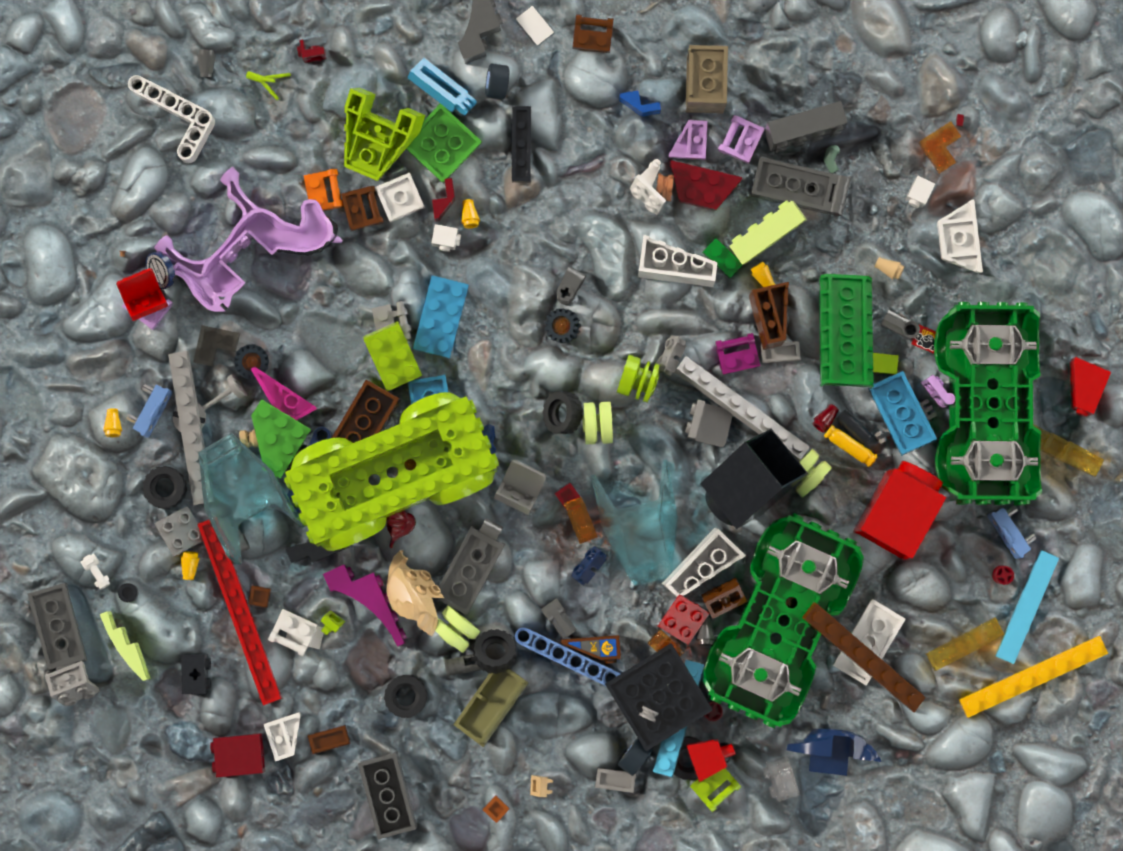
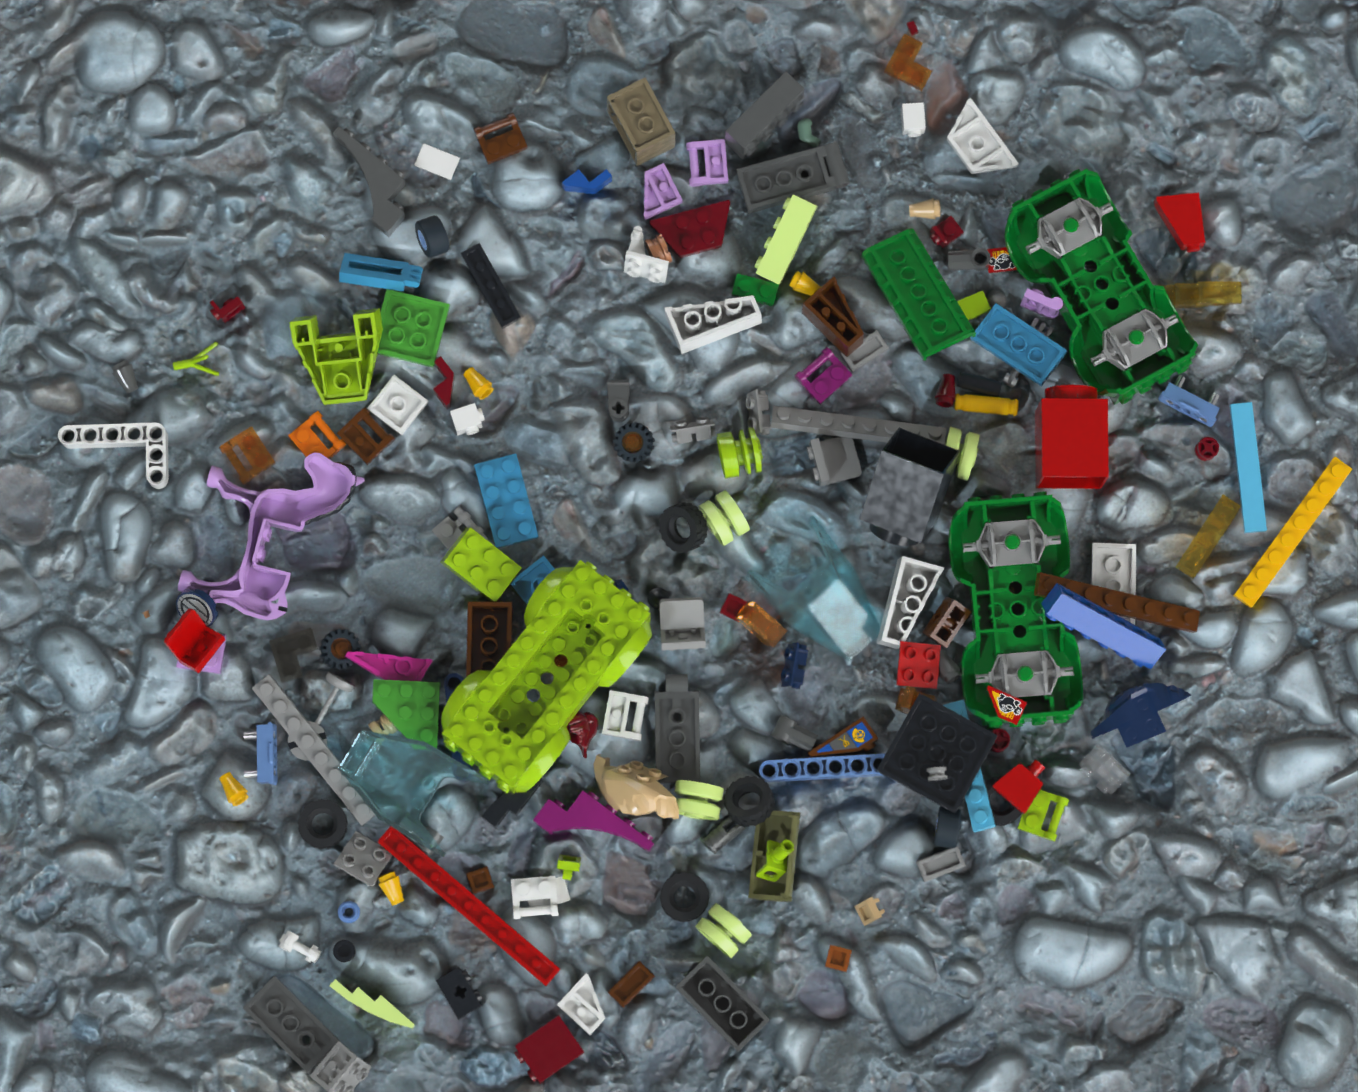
camera: 35 degrees left, 5 degrees down
none -> clear orange plate [219,426,276,484]
none -> medium blue plate [338,901,360,923]
none -> white plate [602,690,649,741]
none -> black plate [647,588,669,610]
none -> light grey hinge [670,417,716,444]
none -> yellowish green wheel [695,903,752,959]
none -> lime bracket [756,839,794,882]
none -> dark red bracket [930,215,964,249]
none -> sticker [987,685,1027,725]
none -> brick [1041,583,1166,669]

